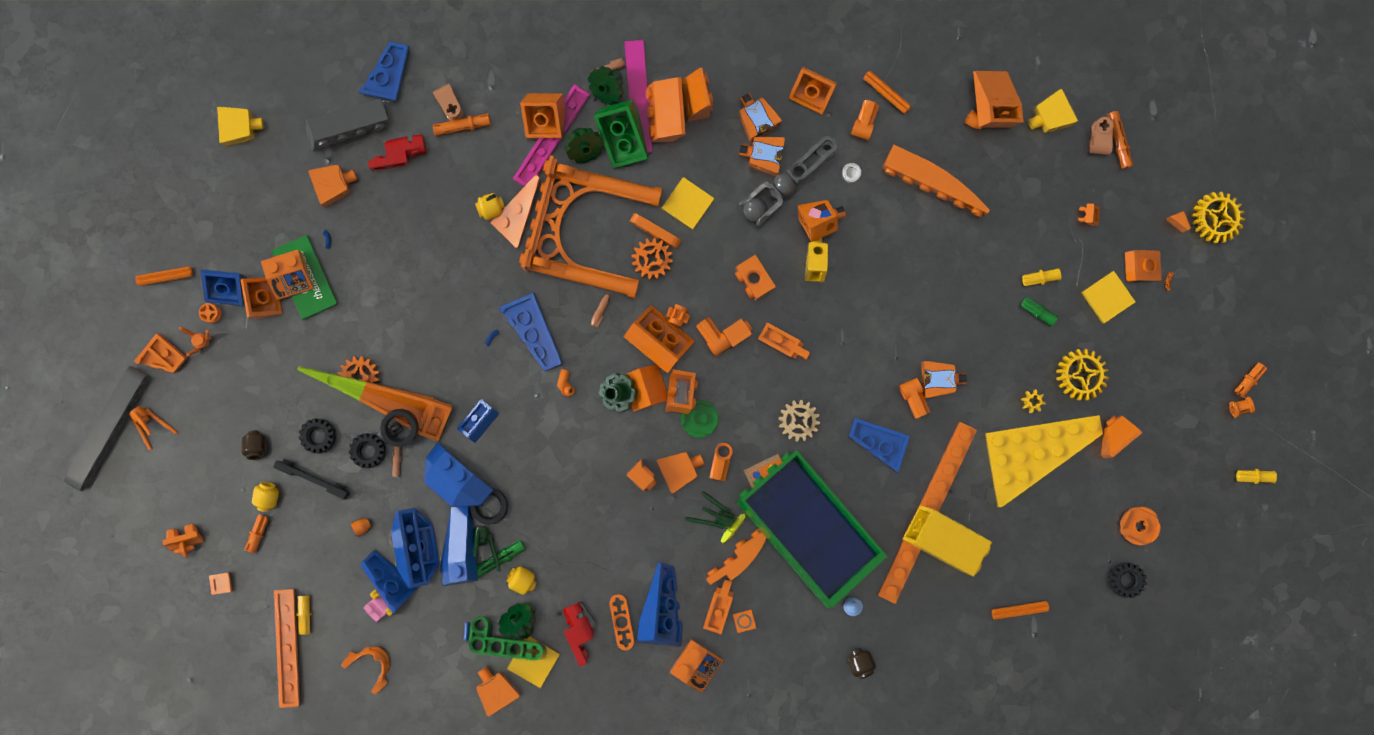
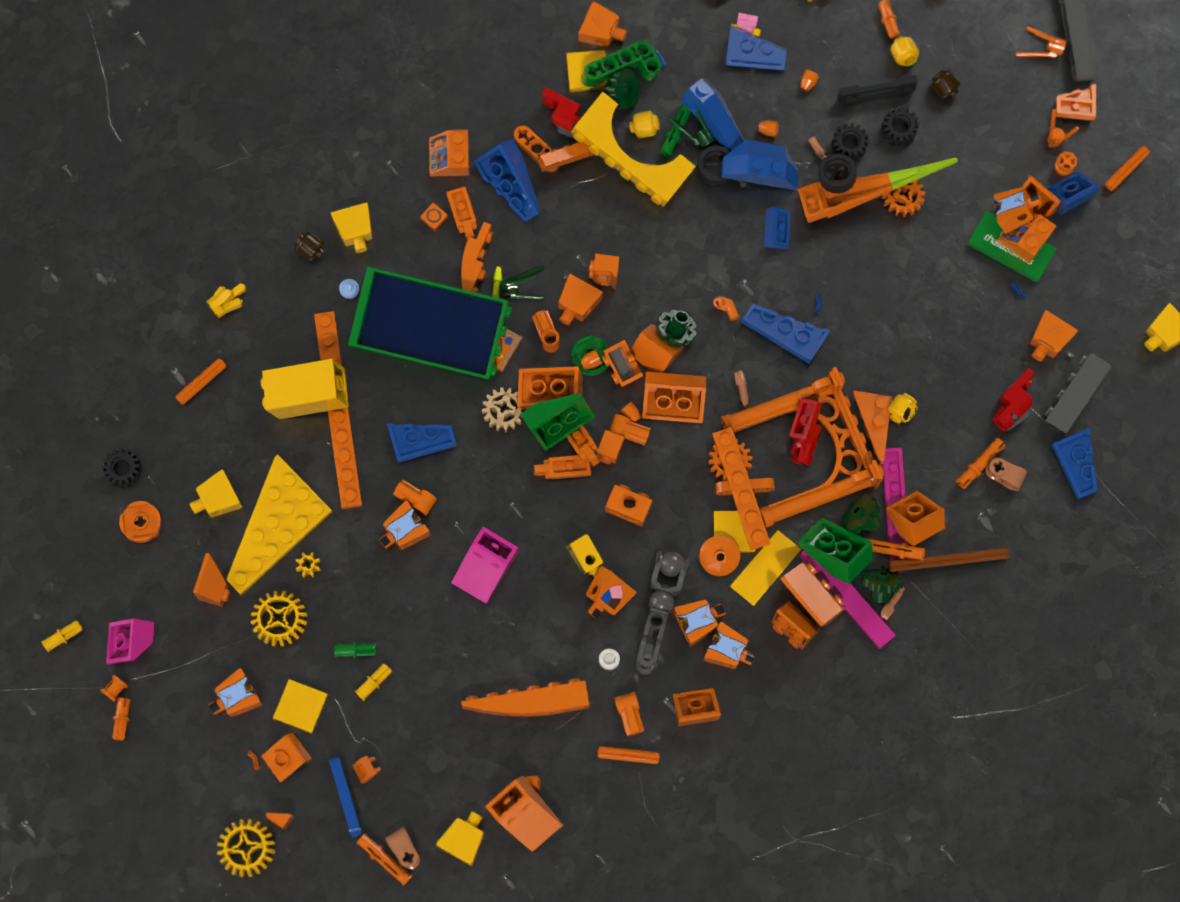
camera: 145 degrees right, 10 degrees down
blue wedge [391,508,439,588] -> none
orange gear [666,304,690,327] -> none
none -> dark pink slope [106,619,154,664]
none -> yellow torso [189,469,242,517]
none -> yellow rock [206,283,246,318]
none -> torso [208,668,263,717]
none -> blue beam [329,756,362,838]
none -> yellow torso [331,203,372,253]
none -> dark pink slope [451,527,519,604]
none -> orange slope [517,366,583,409]
none -> green slope [520,393,596,451]
none -> orange piece [538,142,595,171]
none -> orange hinge [567,426,600,466]
none -> yellow arch [571,92,696,207]
none -> orange hose [580,349,602,369]
none -> orange hose [619,401,641,423]
none -> orange dish [699,535,740,576]
none -> orange plate [712,427,771,550]
none -> yellow sticker [730,530,801,606]
none -> orange hose [758,120,779,137]
none -> red plate [789,398,822,466]
none -> orange pin [864,538,925,561]
none -> dark orange axle [889,548,1009,572]
none -> orange torso [994,187,1043,234]

